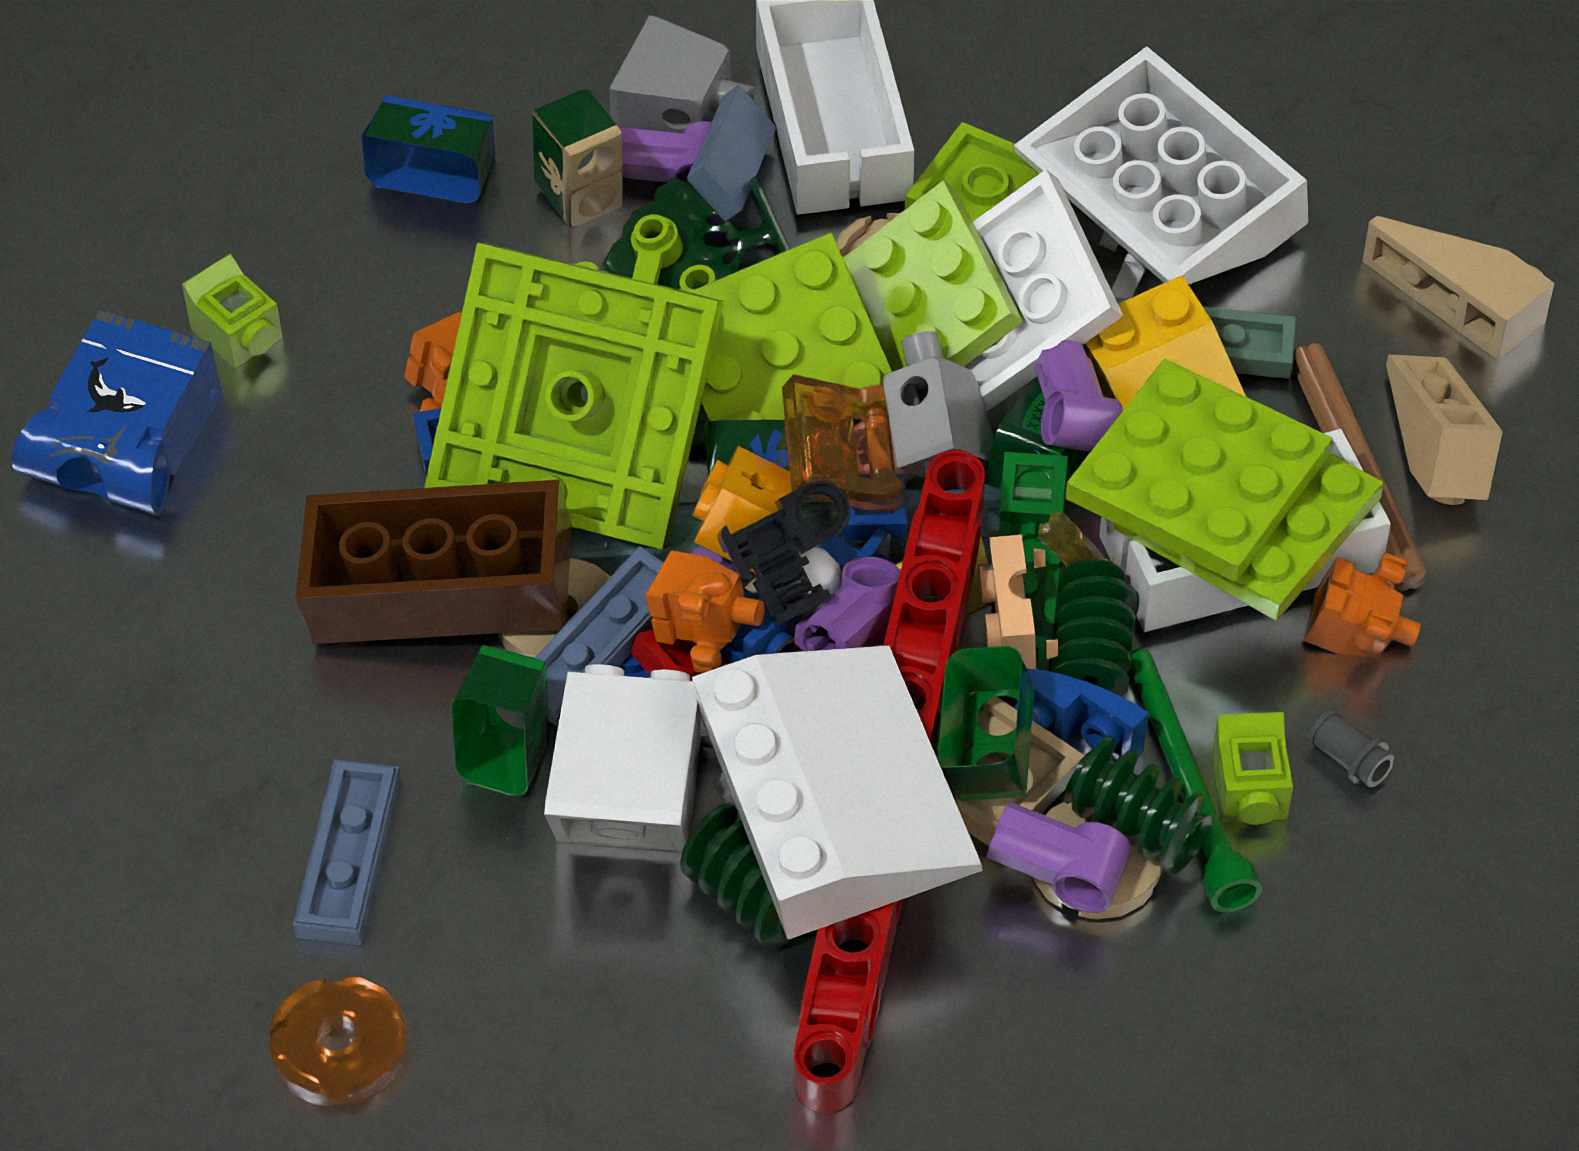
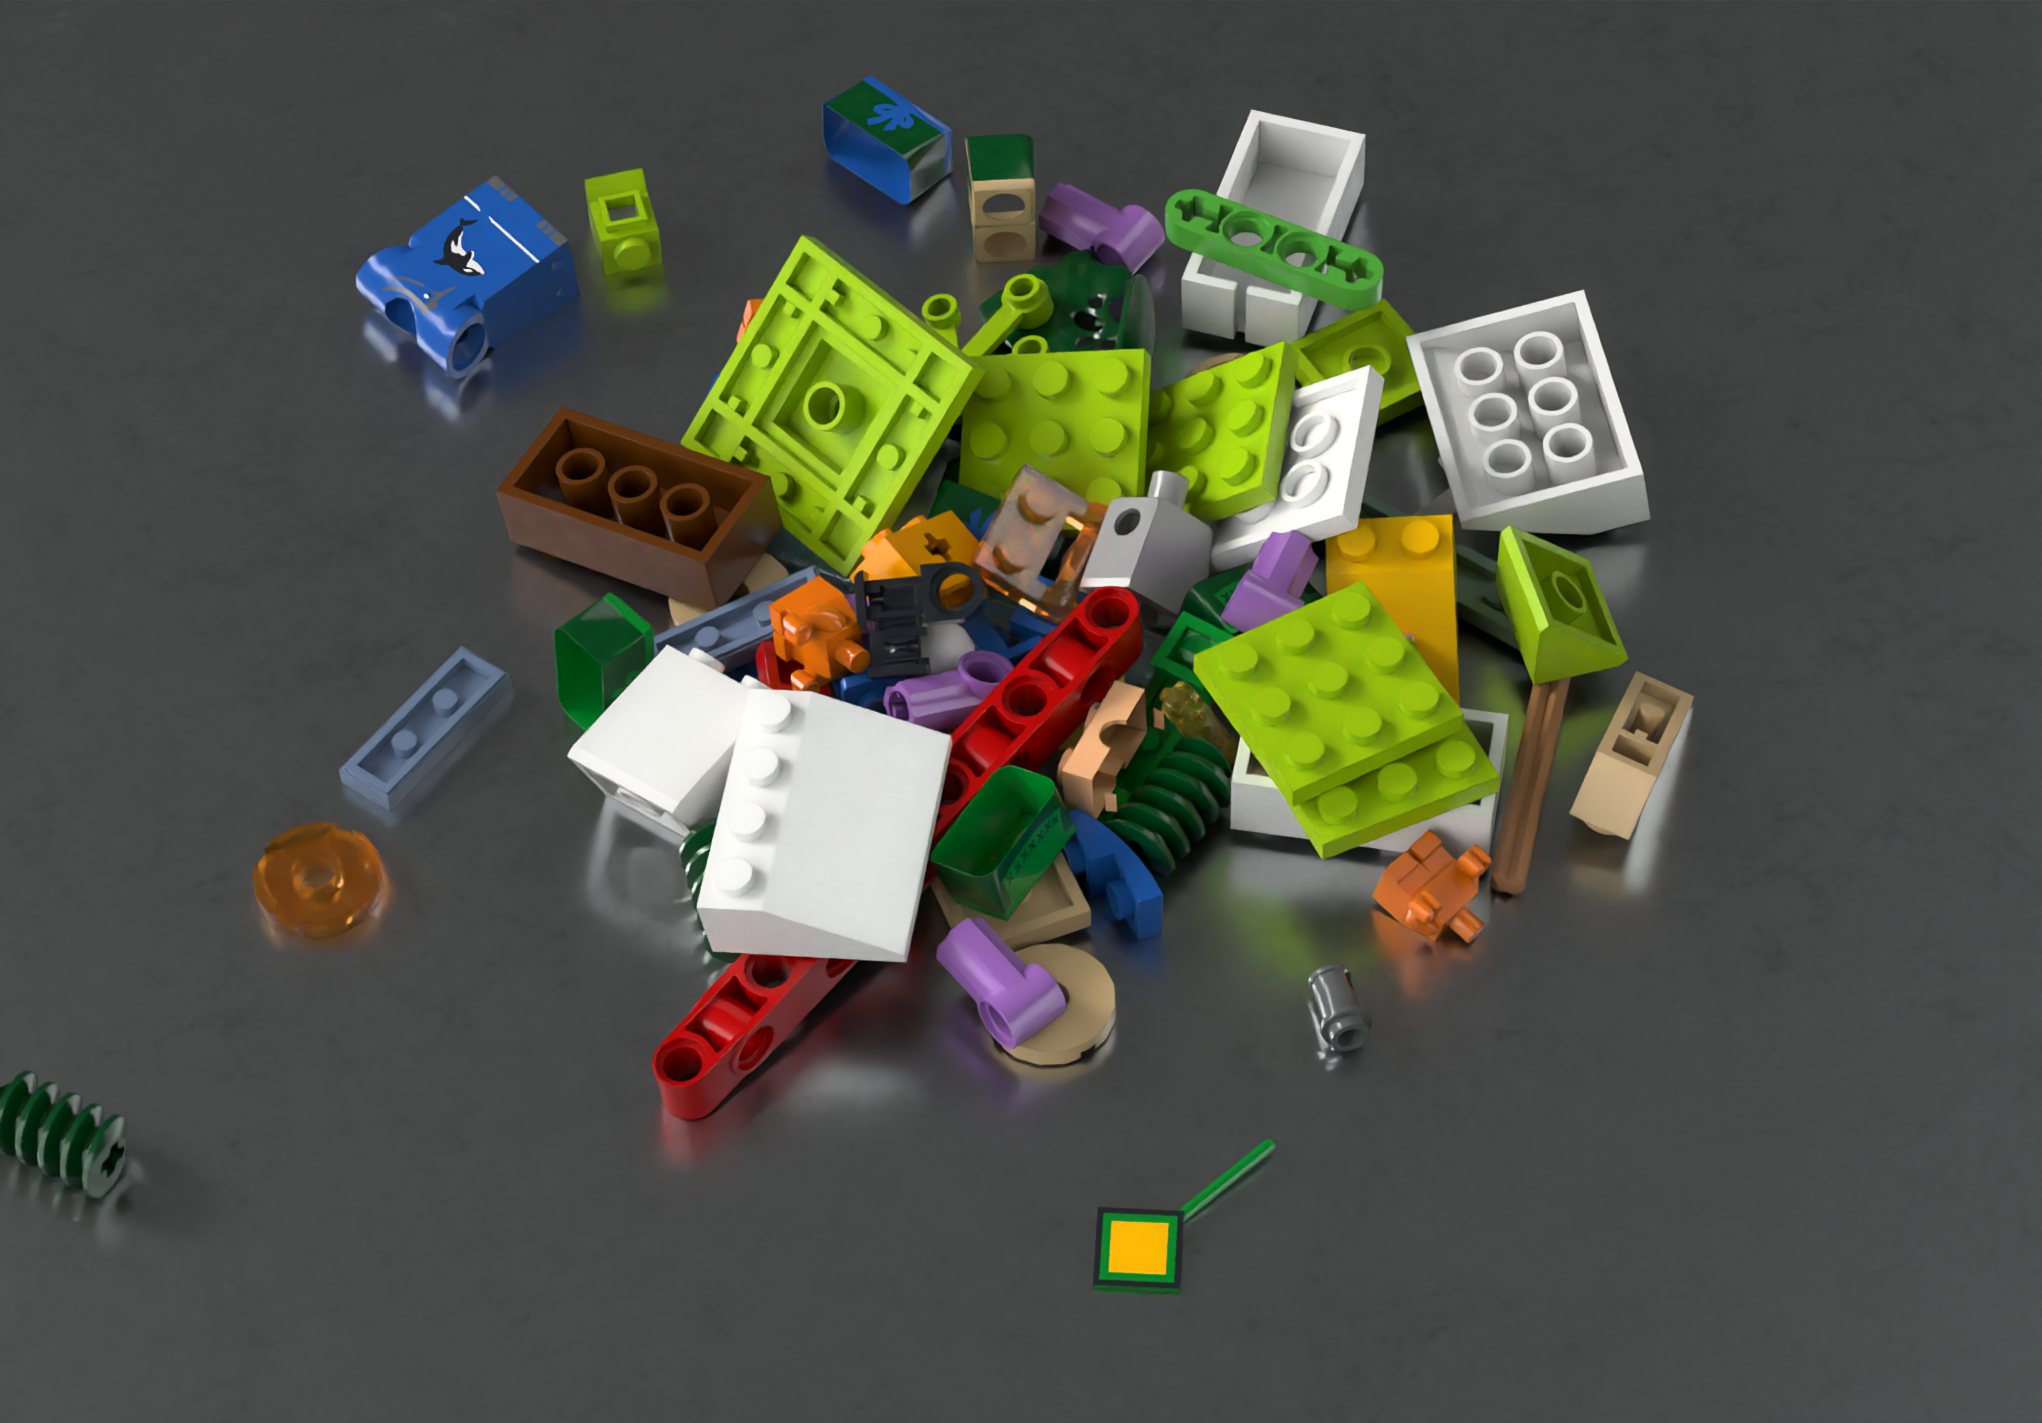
camera: 30 degrees right, 0 degrees up
light grey torso [609,15,755,133] -> none
sand blue tile [687,84,776,221] -> none
dark green piece [1063,736,1214,875] -> none
green piece [1130,648,1263,912] -> none
lime window [1212,712,1293,825] -> none
tan slope [1362,216,1555,360] -> none
none -> piece [1093,1139,1276,1292]
none -> bright green beam [1165,189,1384,311]
none -> lime slope [1495,525,1629,685]

